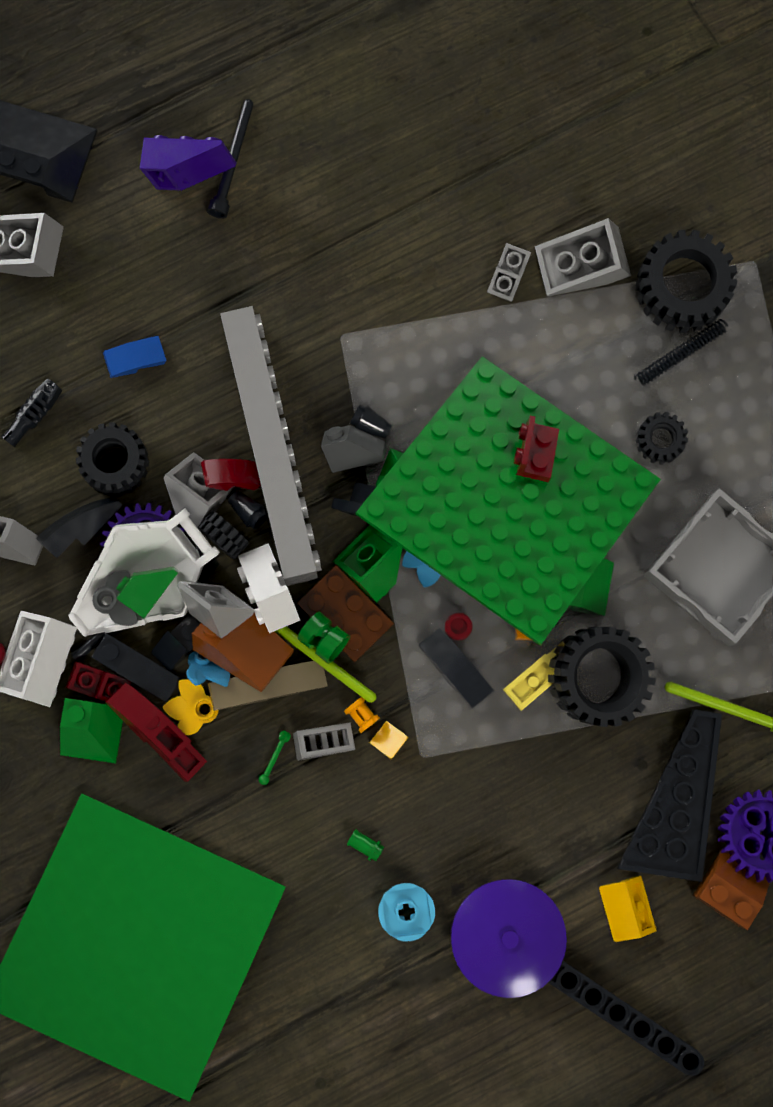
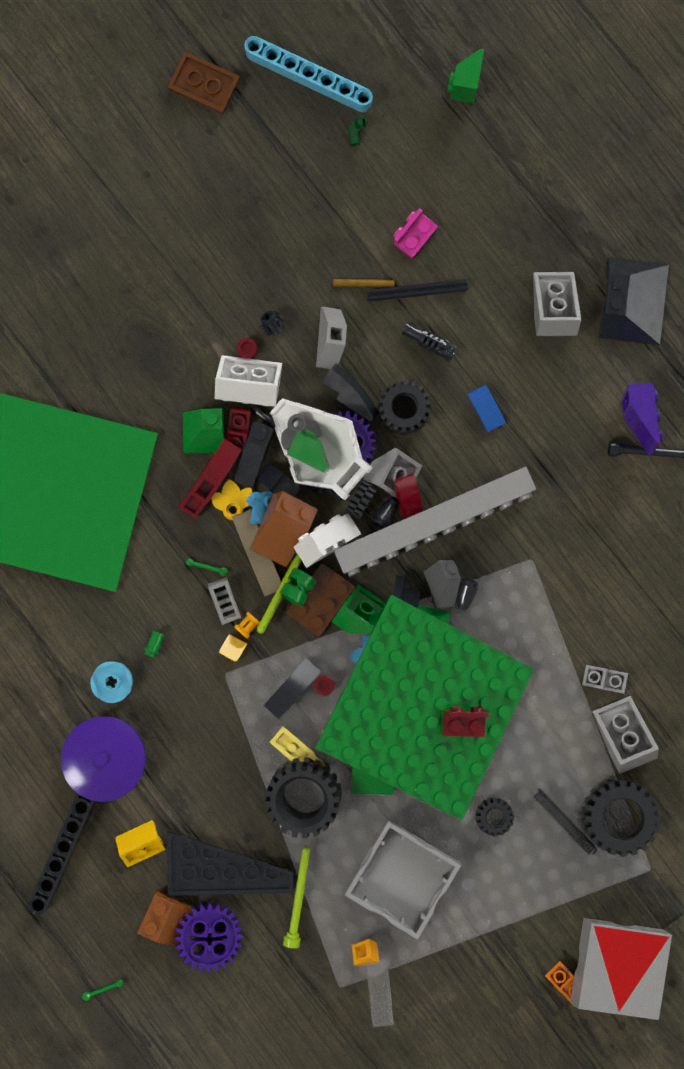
camera: 90 degrees right, 5 degrees up
light grey slope [177,581,255,639] -> none

